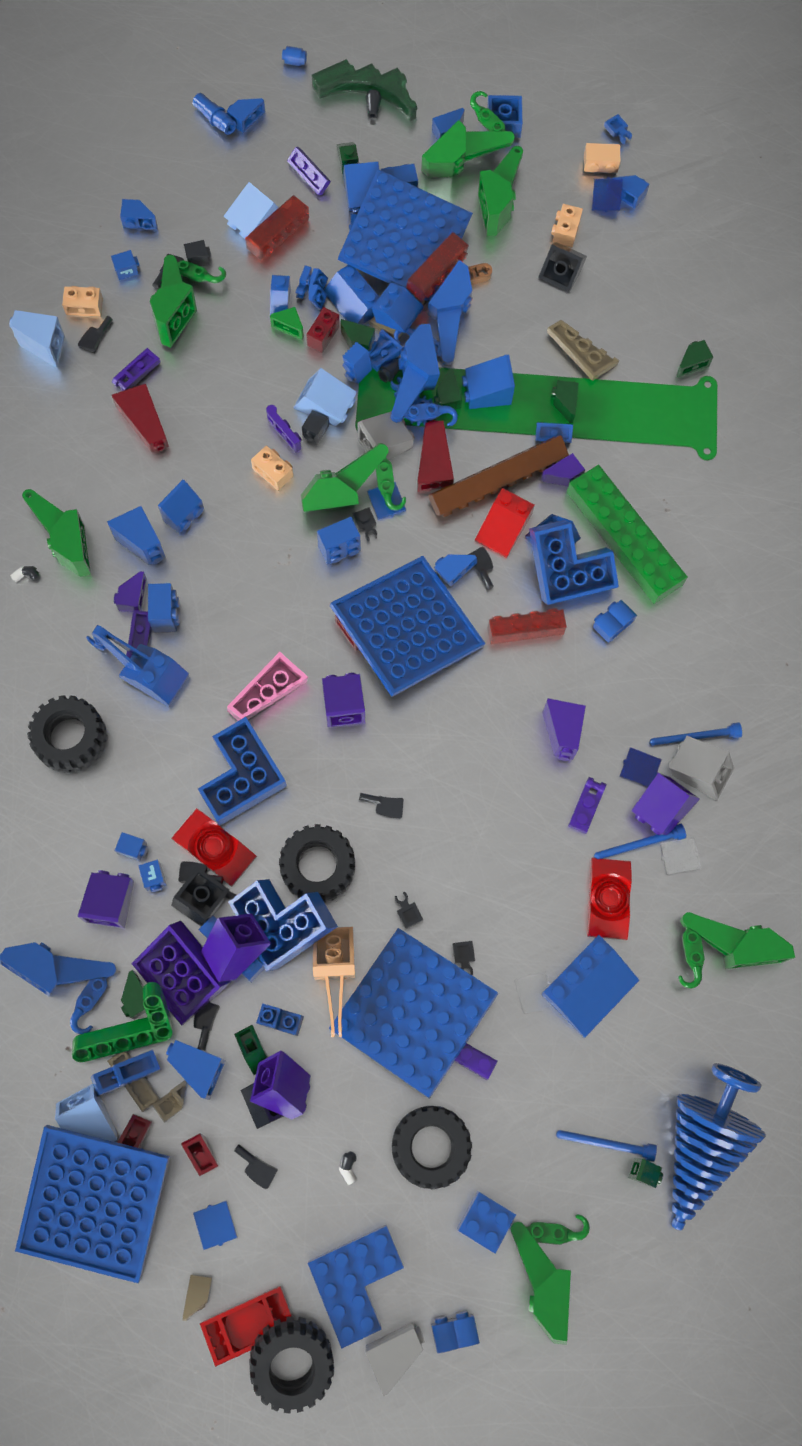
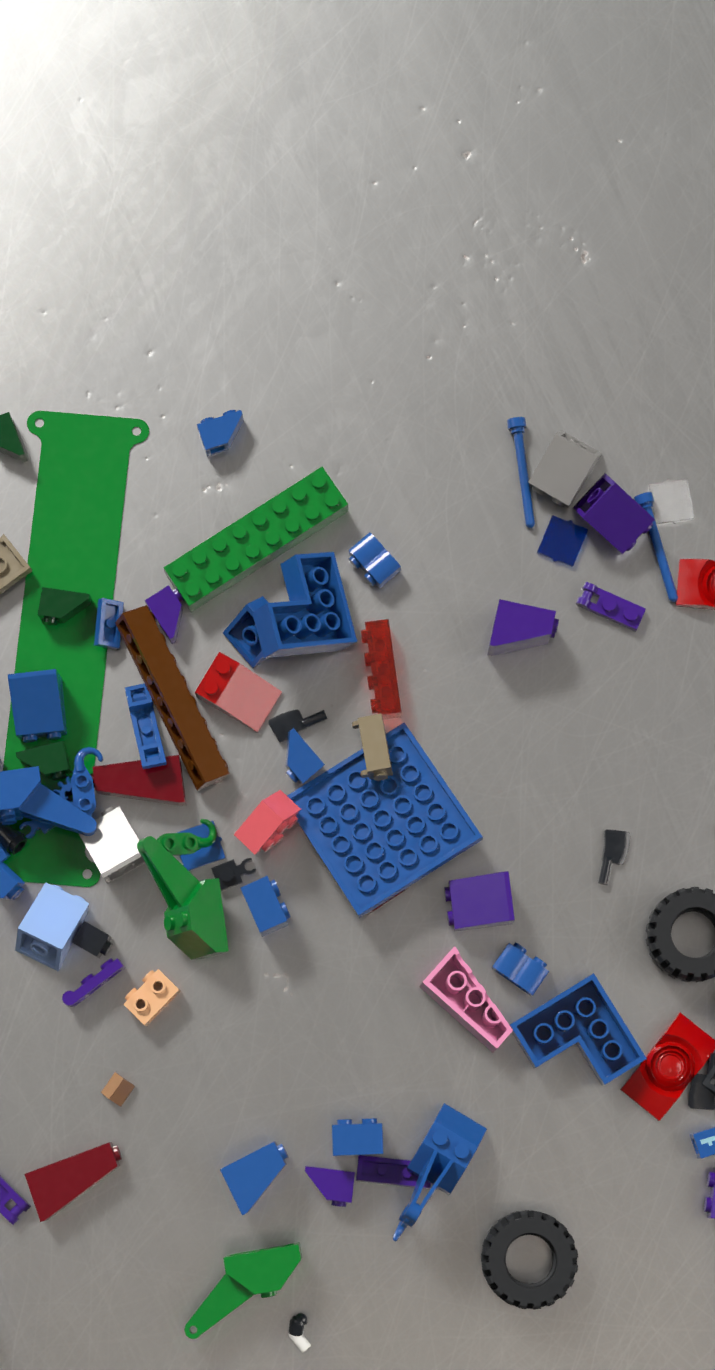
camera: 85 degrees left, 5 degrees up
blue brick [114,832,148,862] -> none
blue slope [158,479,204,534] -> none
none -> medium nougat slope [101,1072,135,1107]
none -> blue slope [125,683,167,769]
none -> blue slope [197,410,244,457]
none -> coral brick [234,790,301,855]
none -> dark tan brick [352,713,393,781]
none -> blue brick [491,942,549,996]

